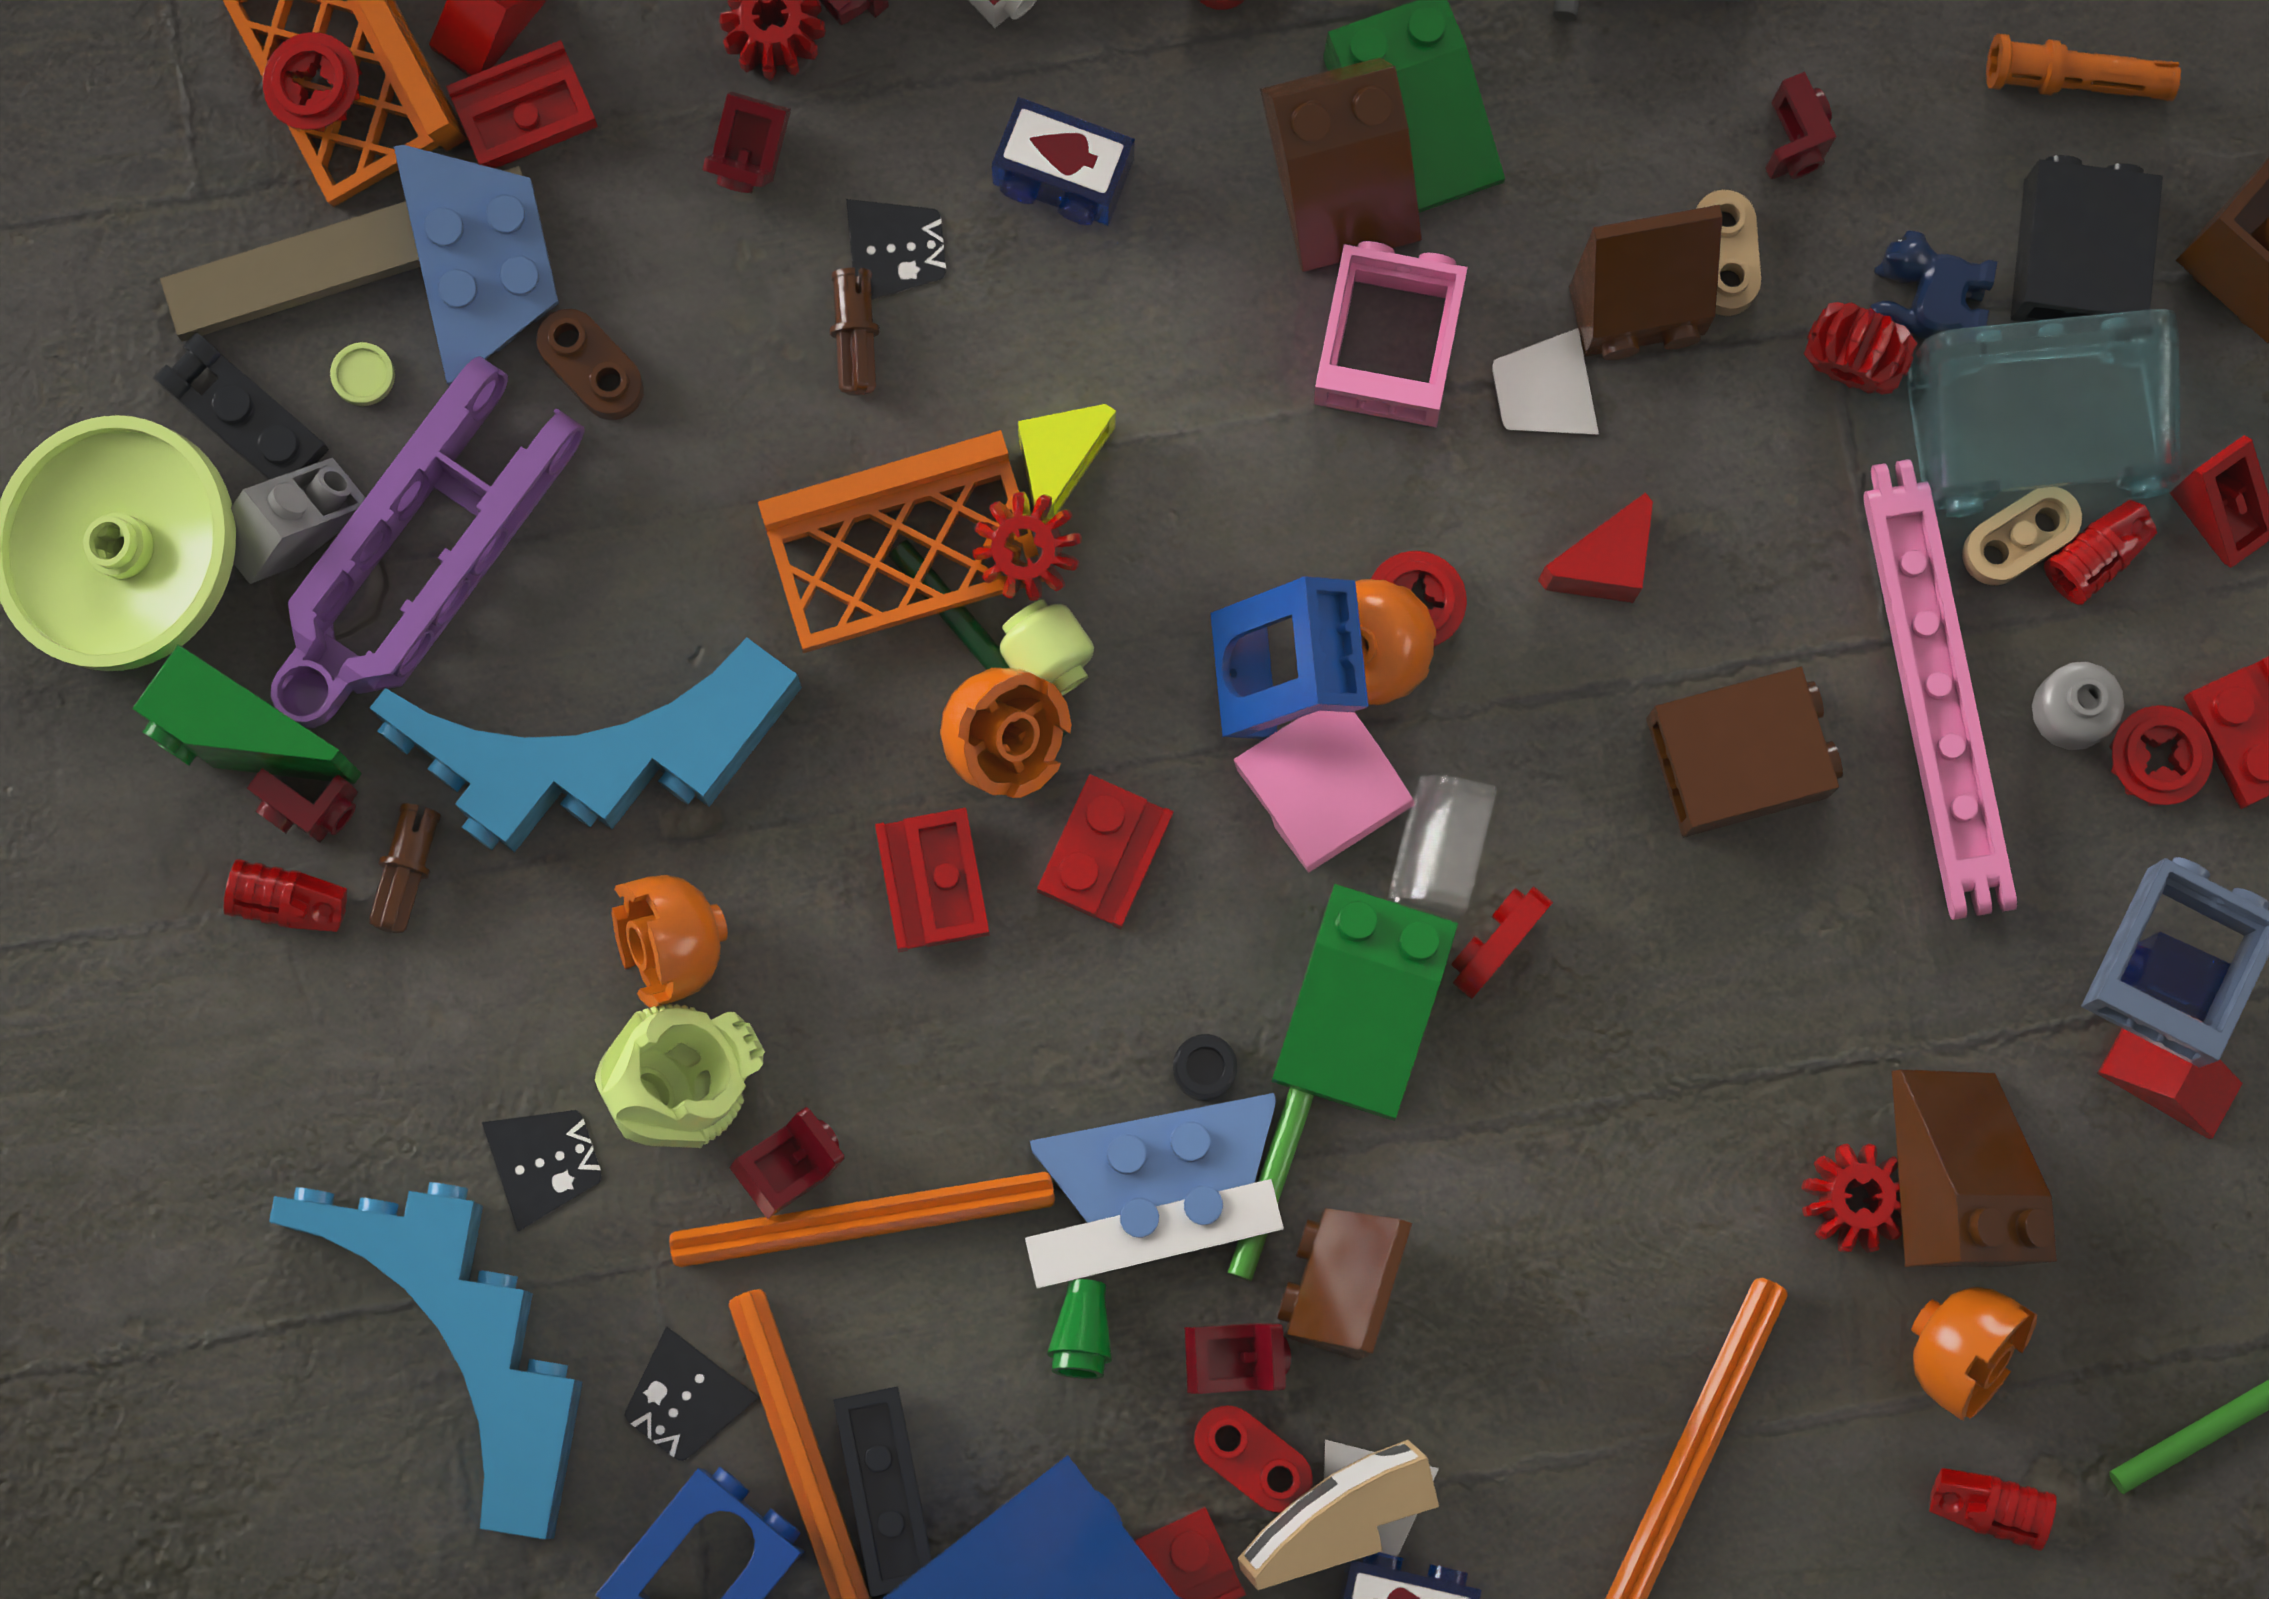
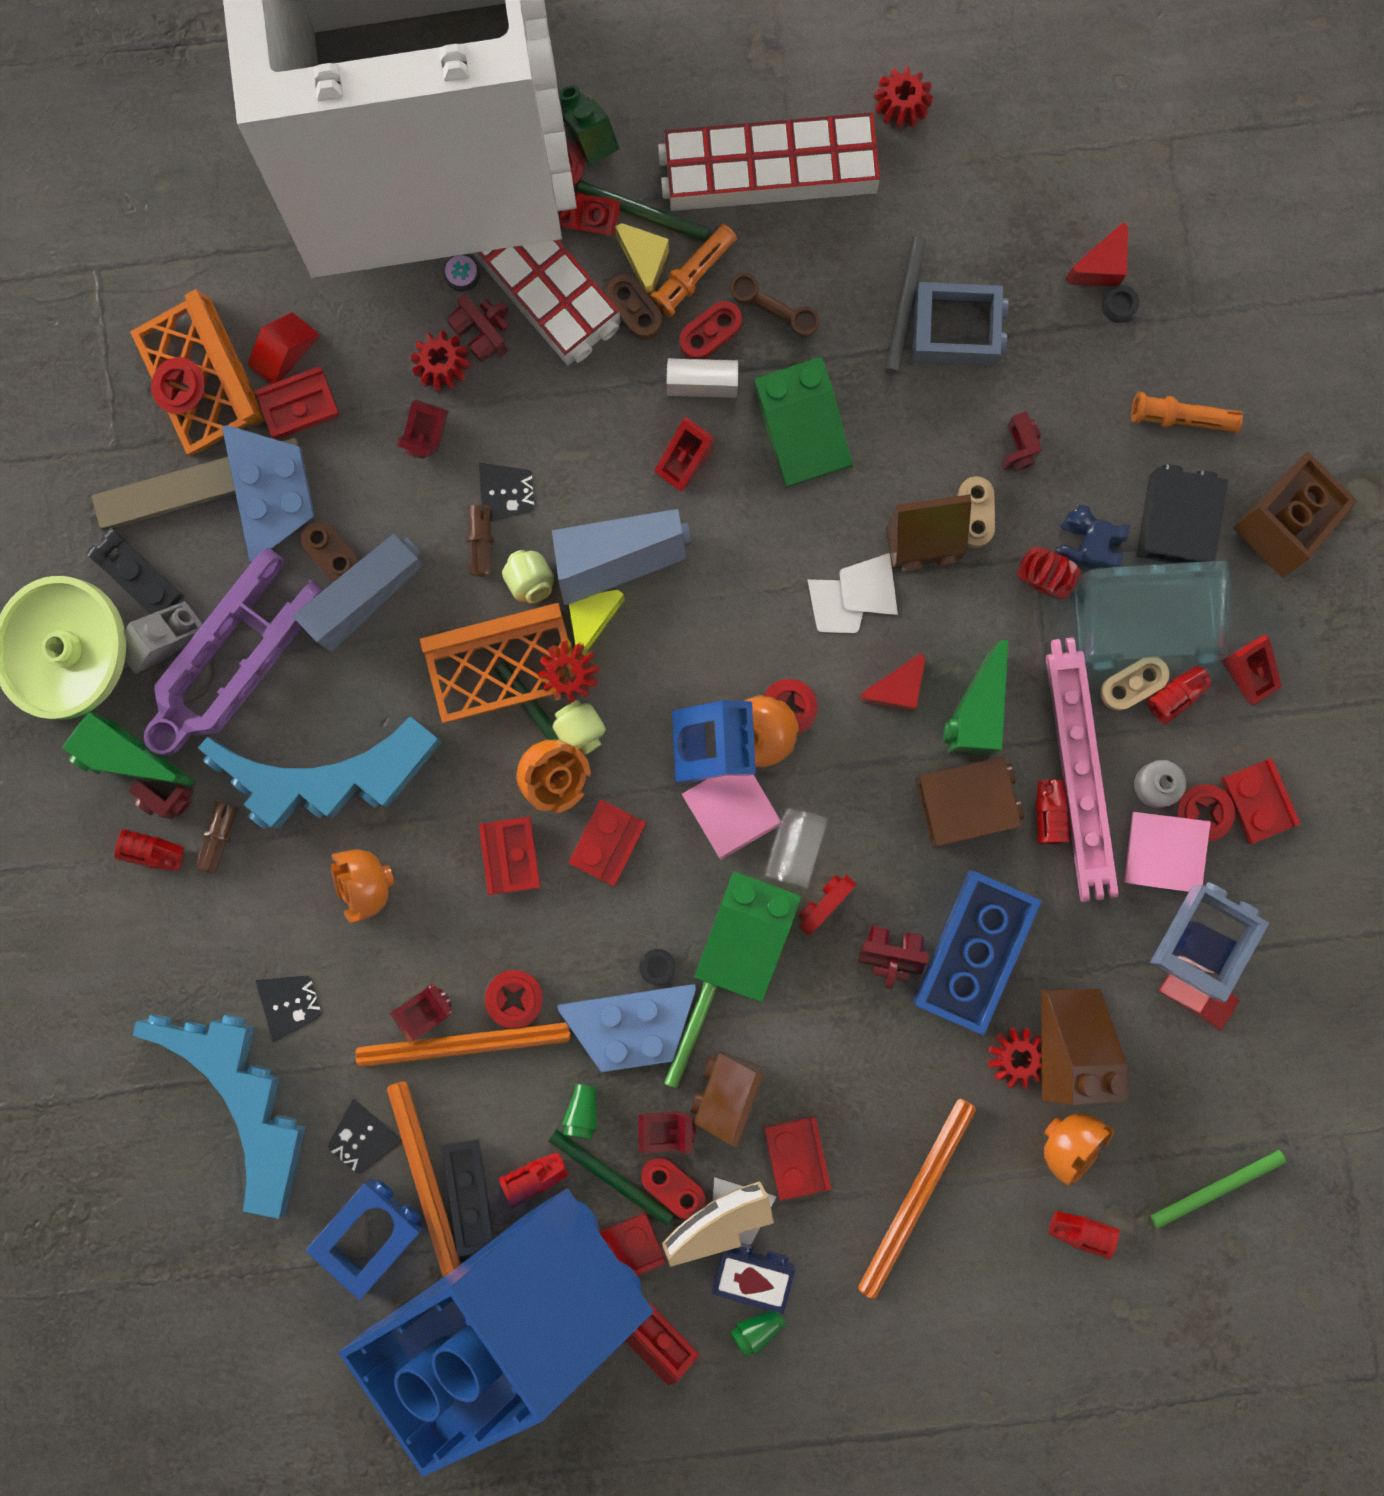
camera: 10 degrees right, 5 degrees up
yellowish green piece [330,342,395,406] -> none
yellowish green helmet [595,1004,765,1148] -> none
brick [992,97,1135,226] -> none
white sticker [1025,1179,1284,1288] -> none
reddish brown slope [1260,58,1422,272] -> none
bright pink window [1314,241,1468,428] -> none
none -> sand blue slope [292,533,423,653]
none -> red gear [485,970,543,1028]
none -> red hinge [499,1152,569,1208]
none -> yellowish green head [502,550,555,604]
none -> dark green bar [548,1129,674,1226]
none -> sand blue slope [552,509,691,605]
none -> red slope [654,417,714,492]
none -> white brick [667,358,738,398]
none -> red plate [764,1116,831,1201]
none -> white sticker [807,579,863,633]
none -> dark red hips [858,926,929,989]
none -> blue brick [912,870,1042,1035]
none -> green slope [943,640,1008,756]
none -> red hinge [1035,779,1069,844]
none -> bright pink slope [1123,812,1211,892]

